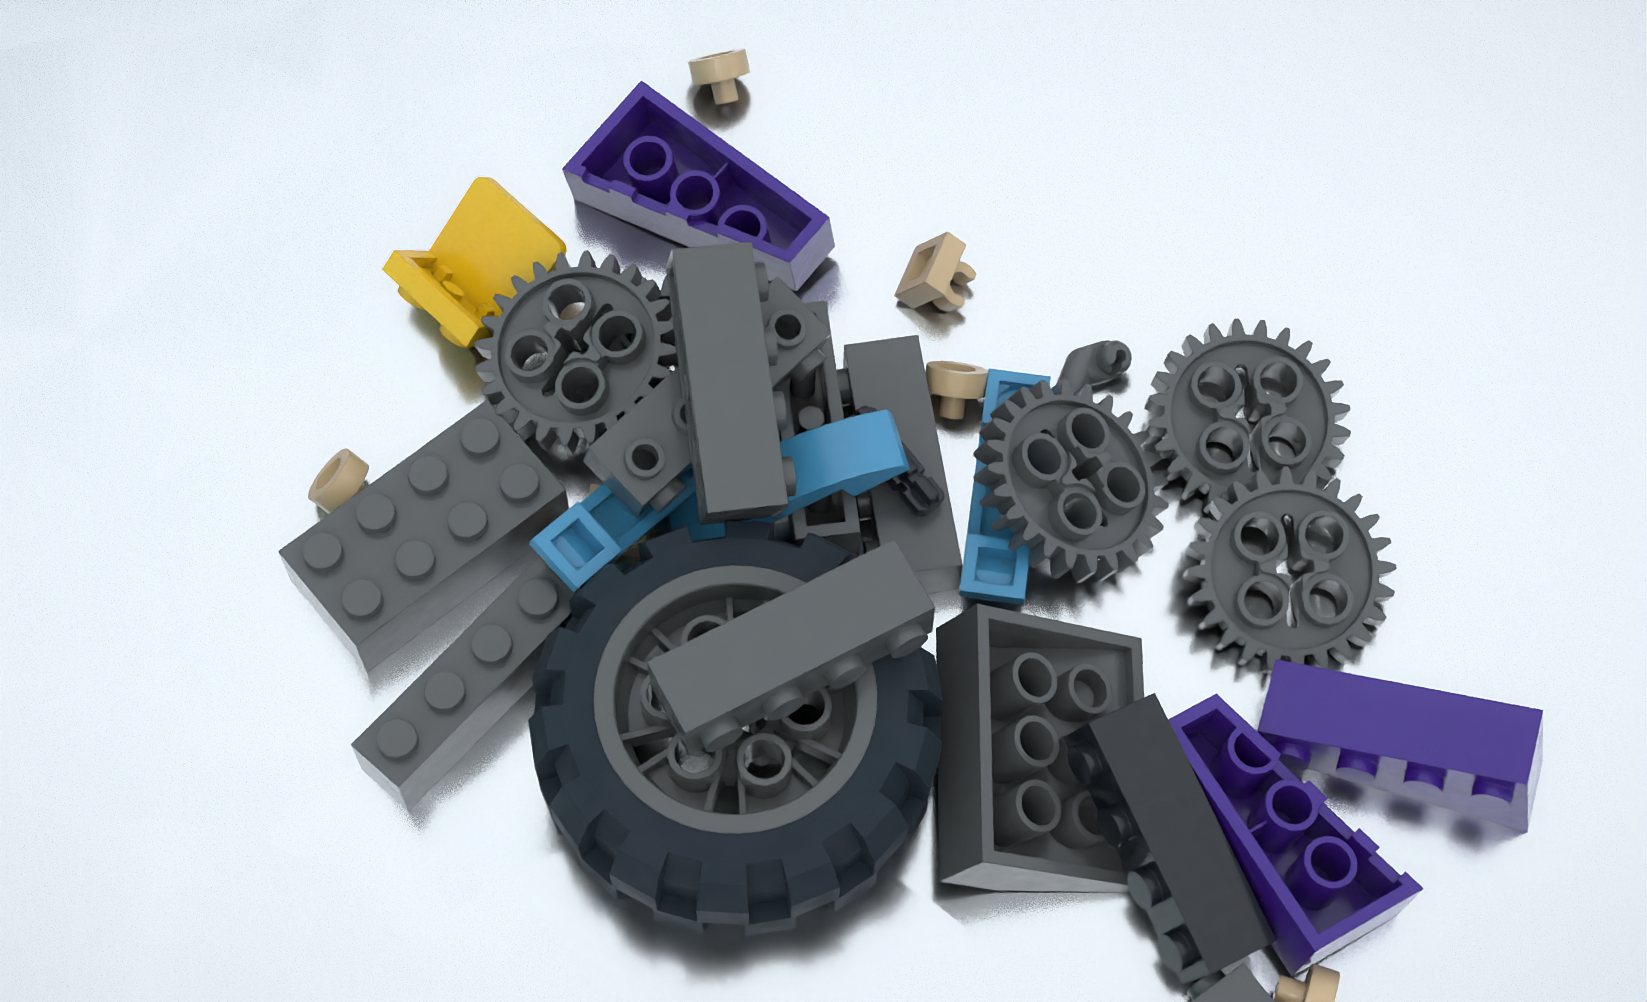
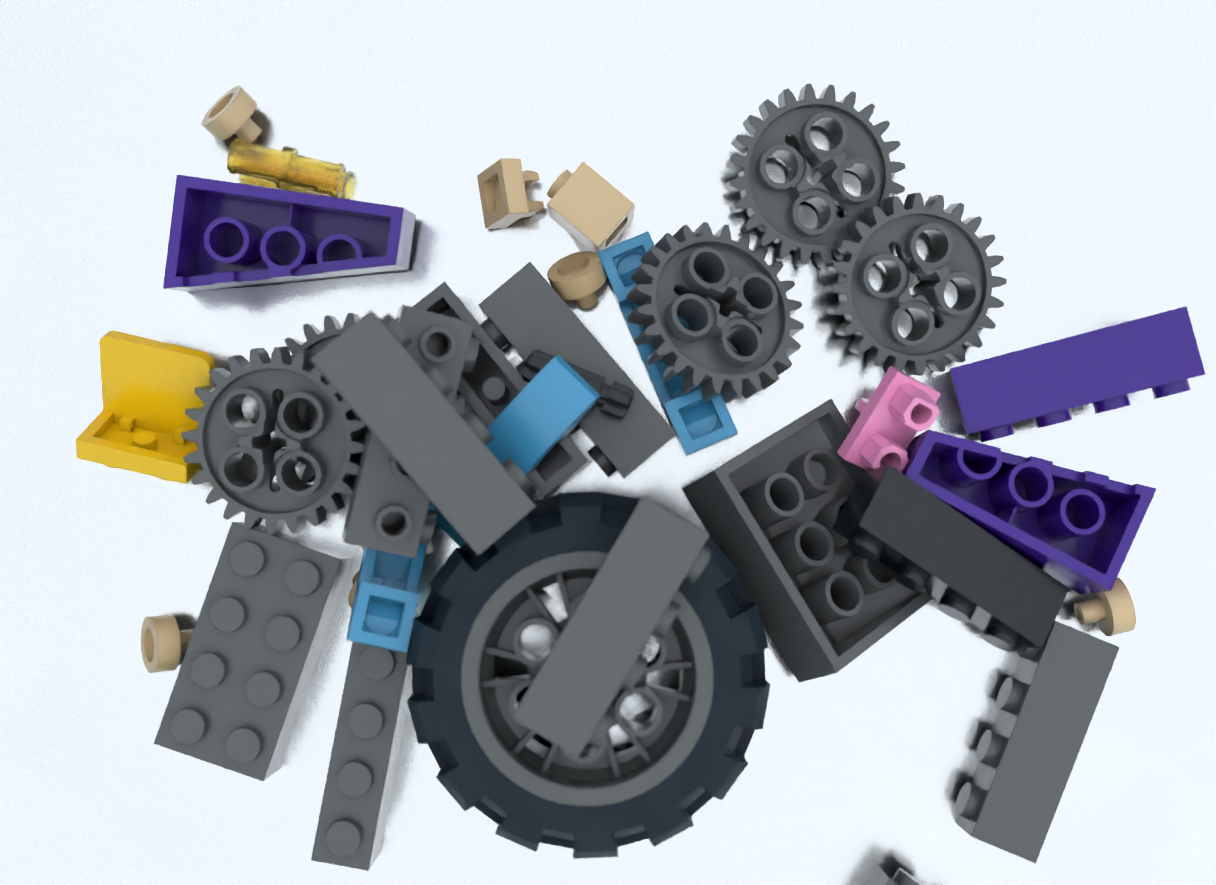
camera: 30 degrees left, 20 degrees up
dark grey arm [1056,340,1132,394] -> none
none -> clear yellow pin [227,138,346,198]
none -> tan brick [547,161,635,253]
none -> bright pink hips [837,366,941,473]

